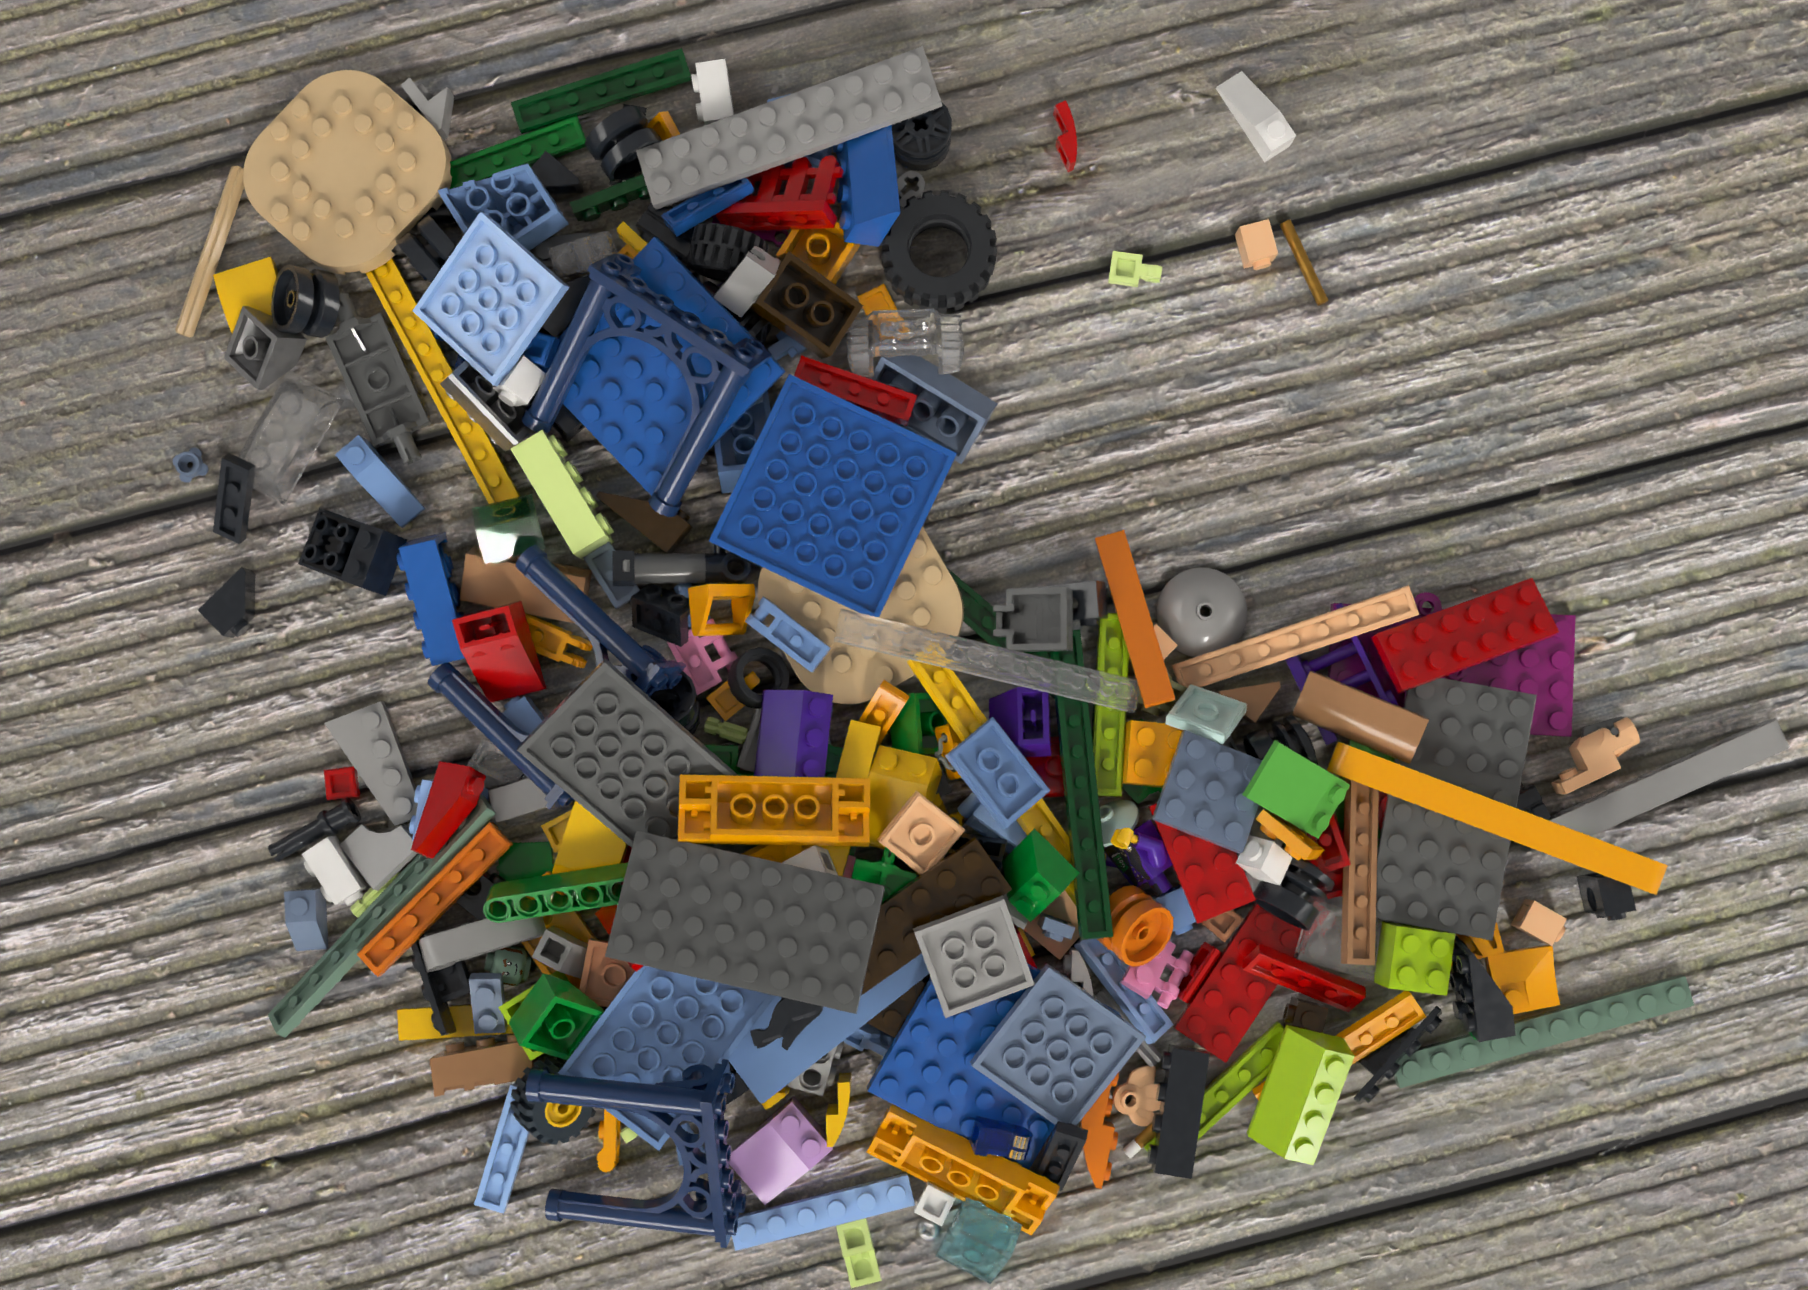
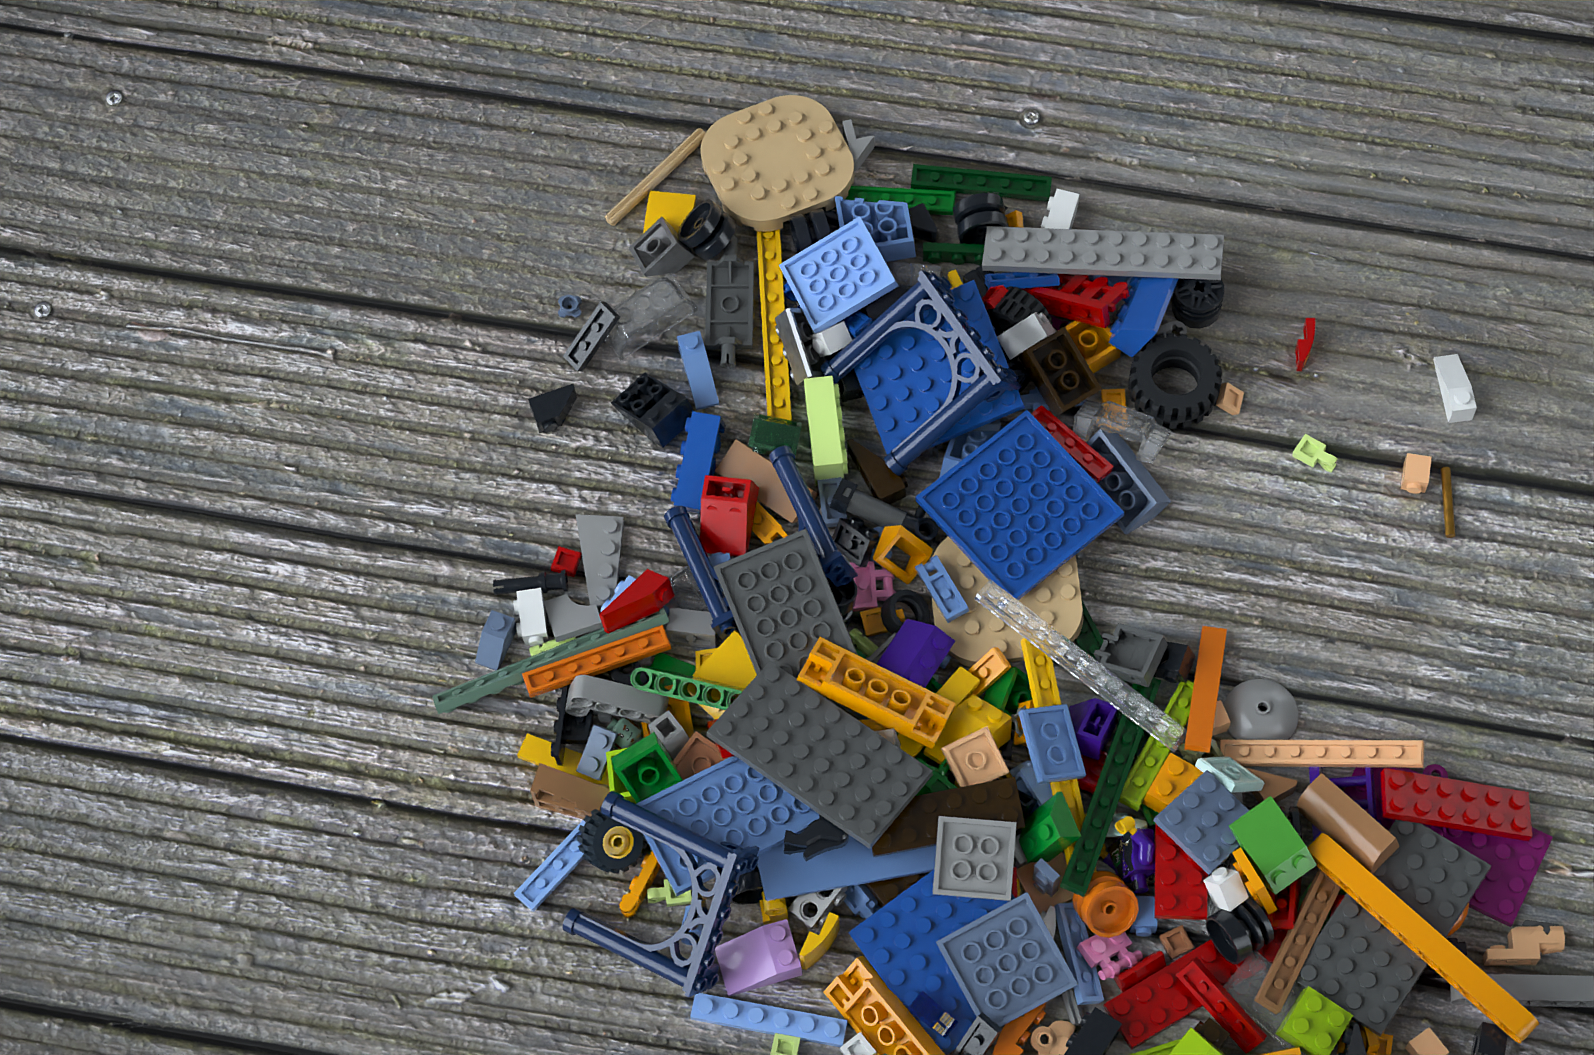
camera: 30 degrees right, 20 degrees down
none -> red tile [982,285,1008,310]
none -> light nougat plate [1216,382,1244,415]

